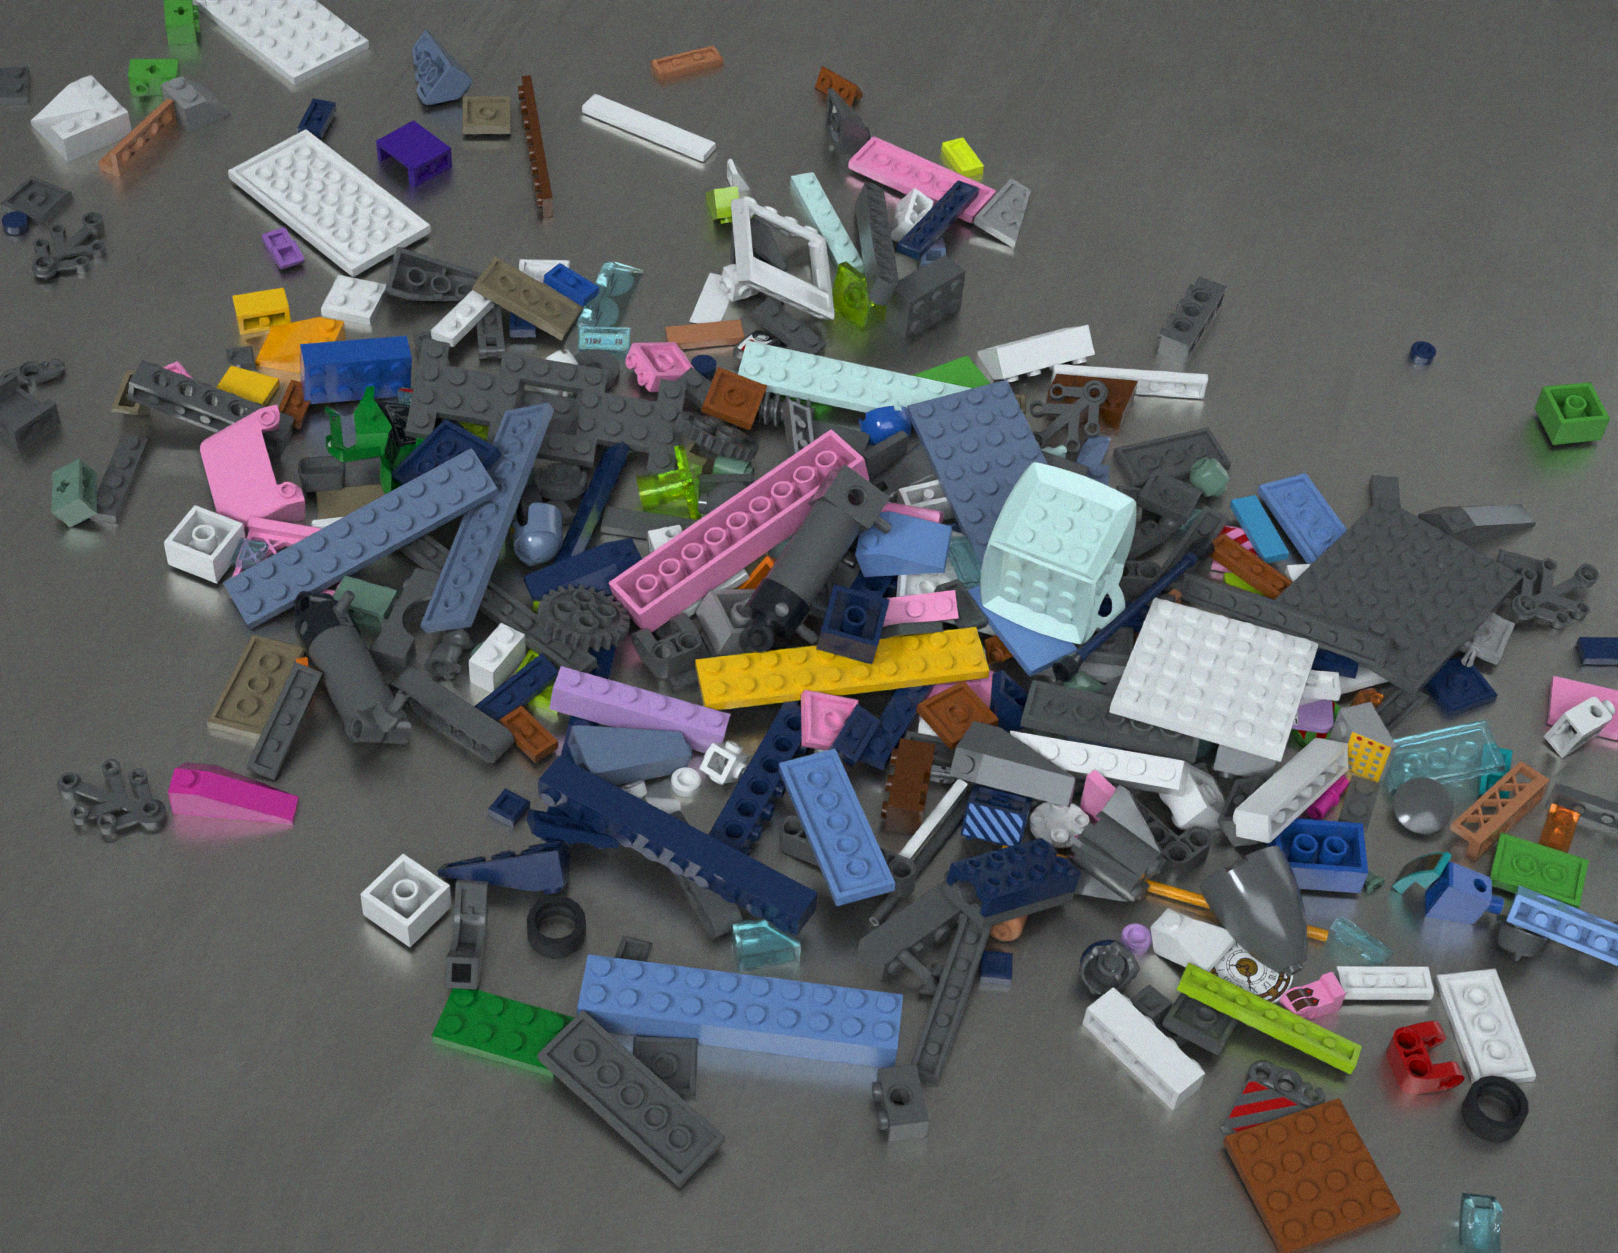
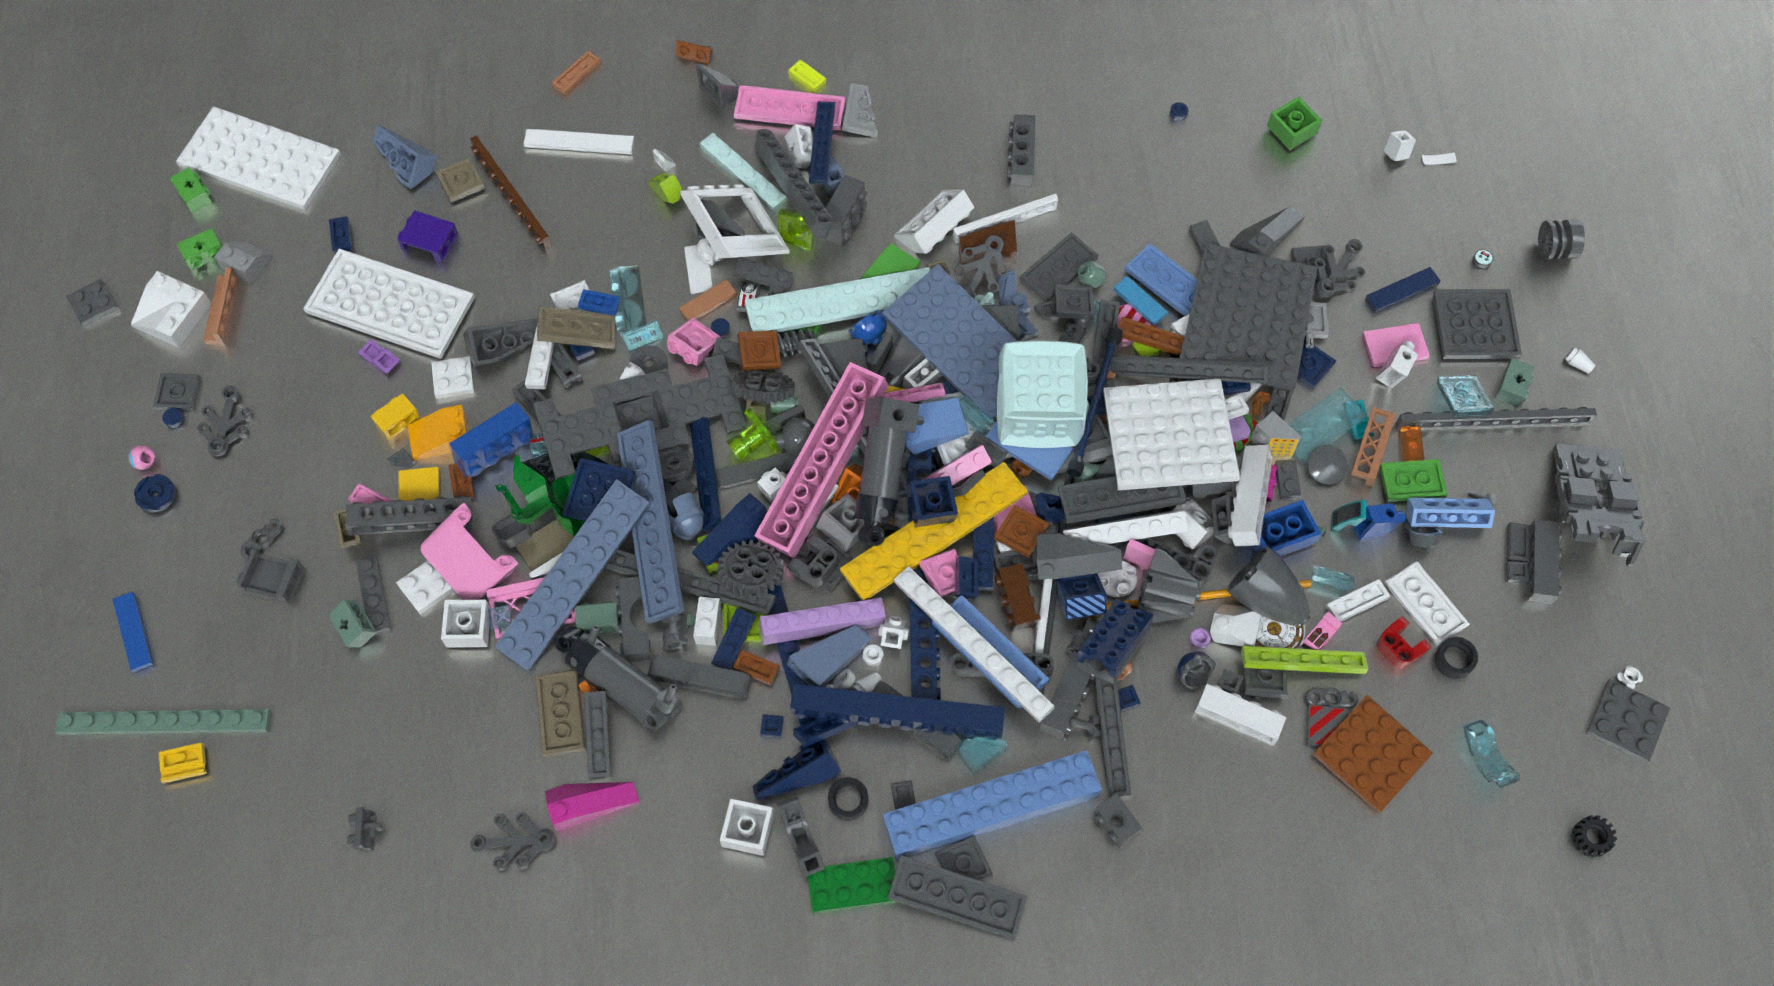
camera: 20 degrees left, 15 degrees up
none -> white plate [396,560,454,615]
none -> white plate [894,566,1054,723]

